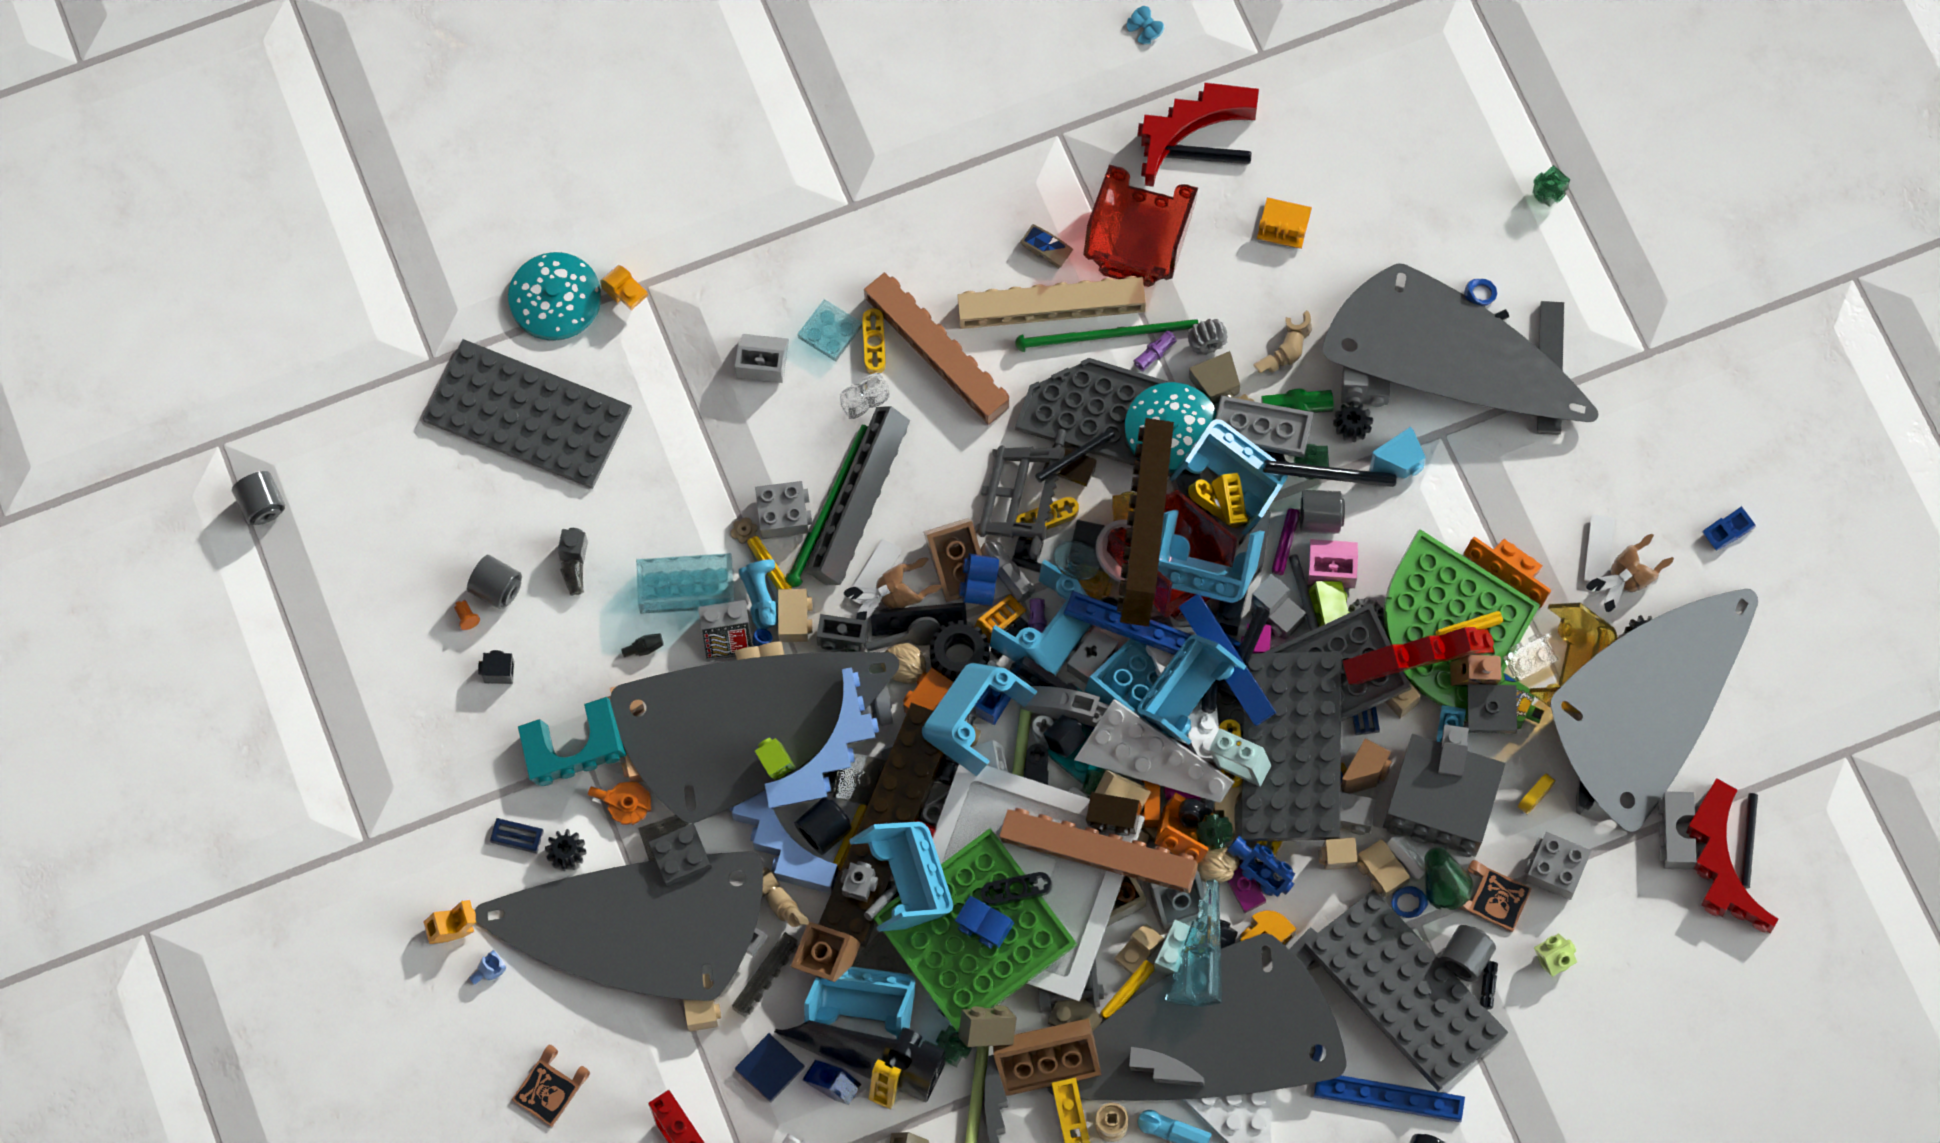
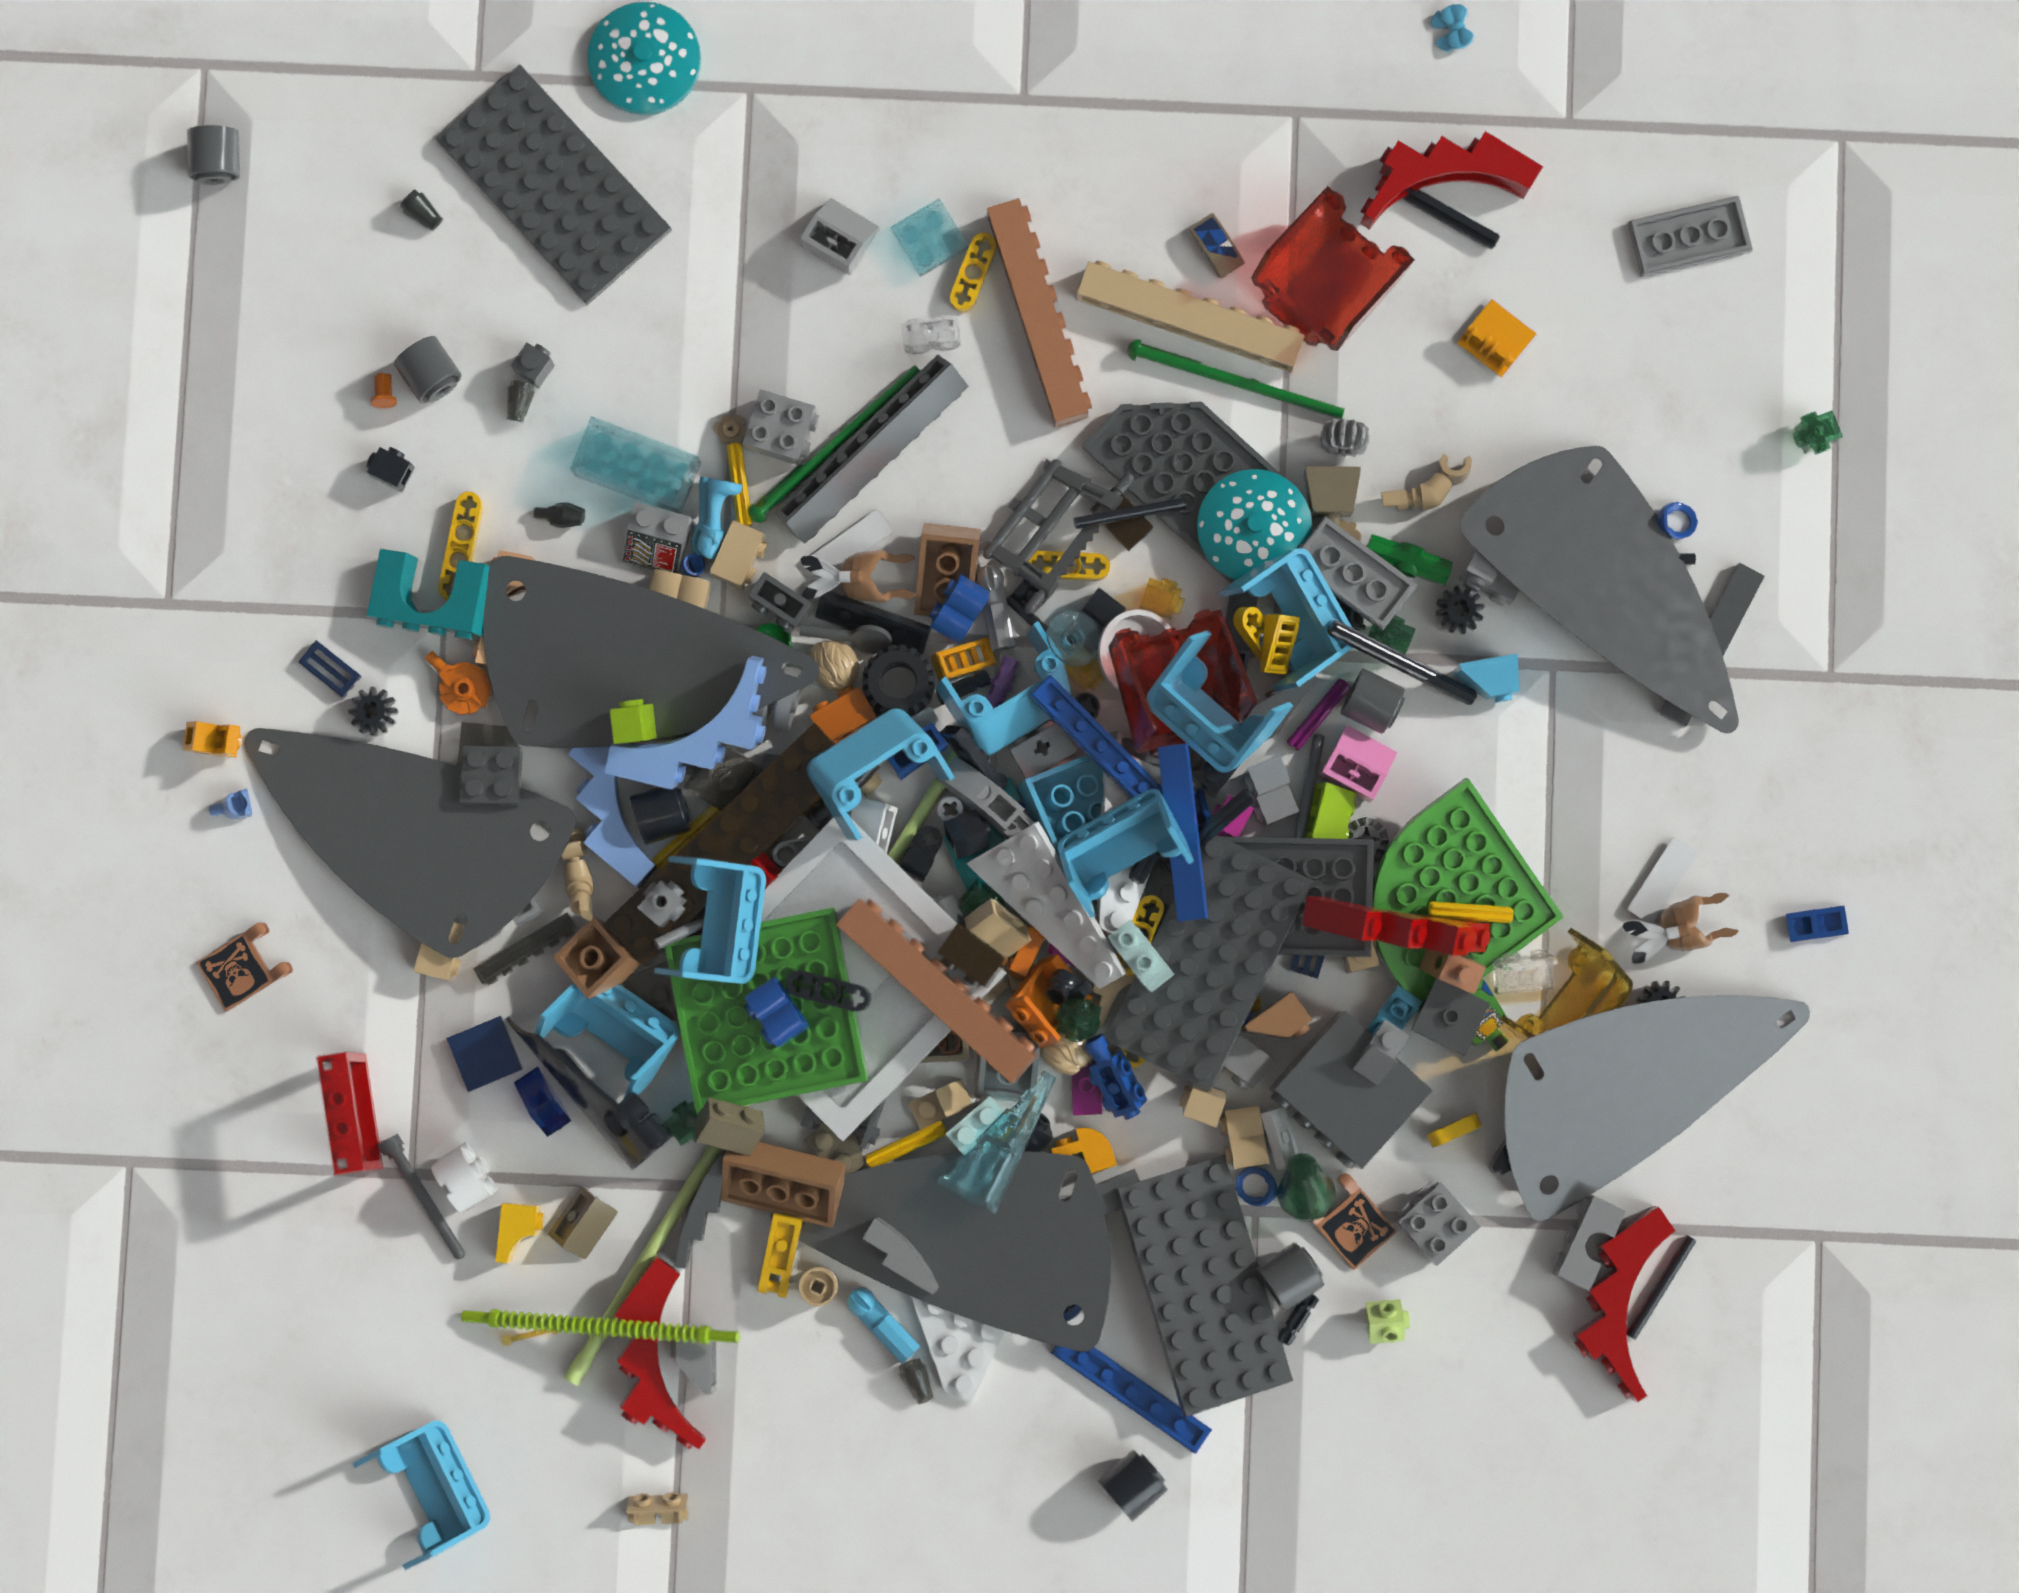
camera: 20 degrees right, 15 degrees up
light orange brick [600,265,648,311] -> none
yellow plate [868,1059,901,1109] -> none
dark brown brick [1116,418,1174,627] -> none
medium lavender pin [1133,331,1177,372] -> none
orange bracket [1464,537,1551,608] -> none
none -> pearl dark grey cone [400,189,443,231]
none -> yellow beam [438,492,483,601]
none -> light grey tile [1627,196,1753,277]

